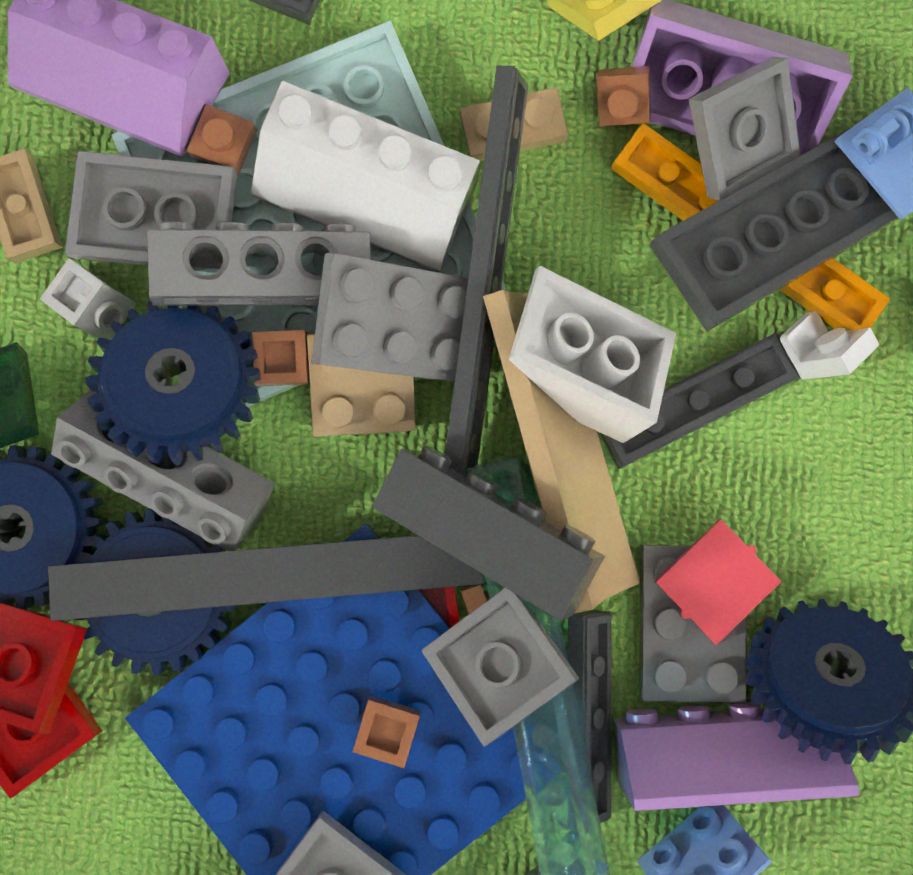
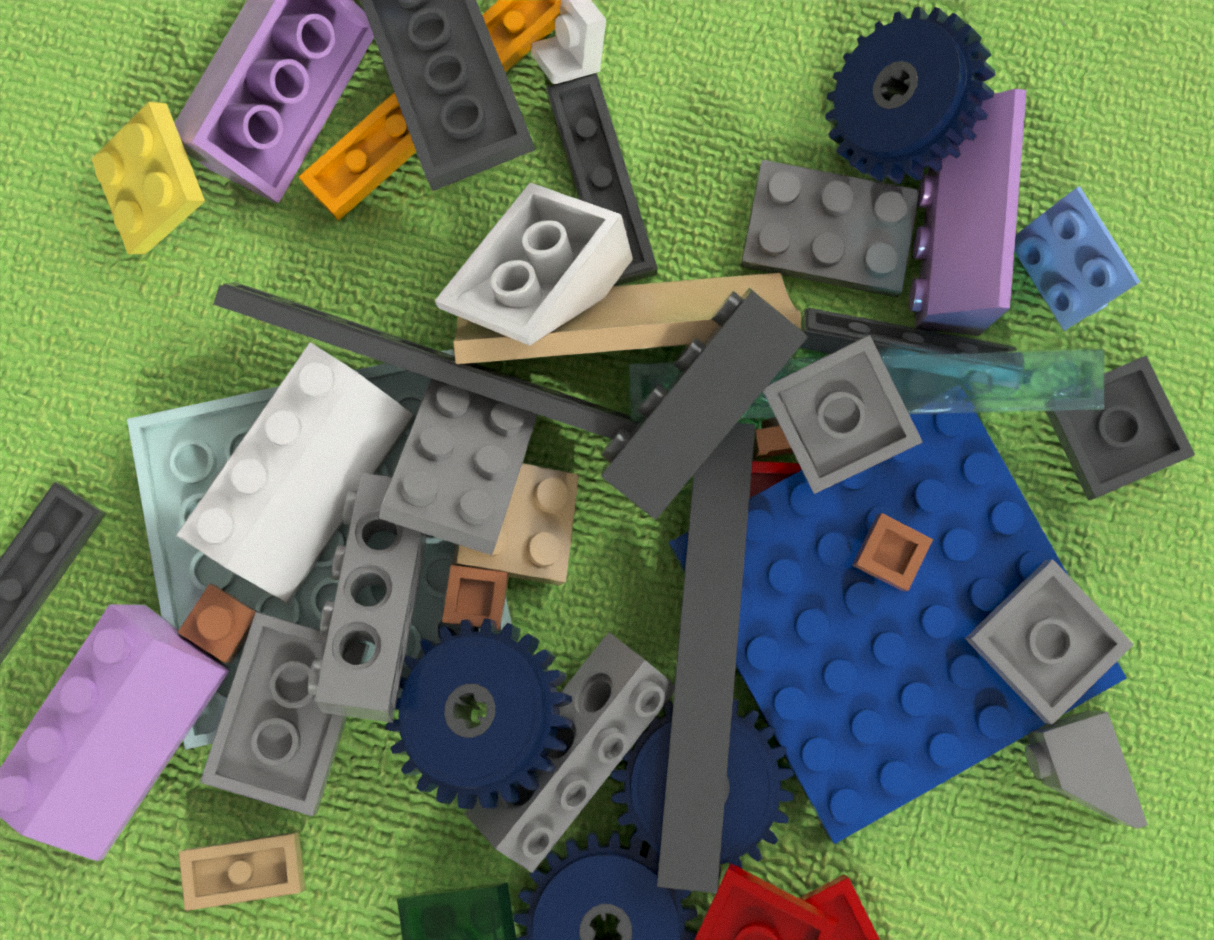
camera: 80 degrees left, 5 degrees down
white bracket [40,258,136,340] -> none
tan plate [460,87,568,161] -> none
nougat plate [596,66,651,126] -> none
coral piece [654,519,782,645] -> none
light grey plate [689,56,801,201] -> none

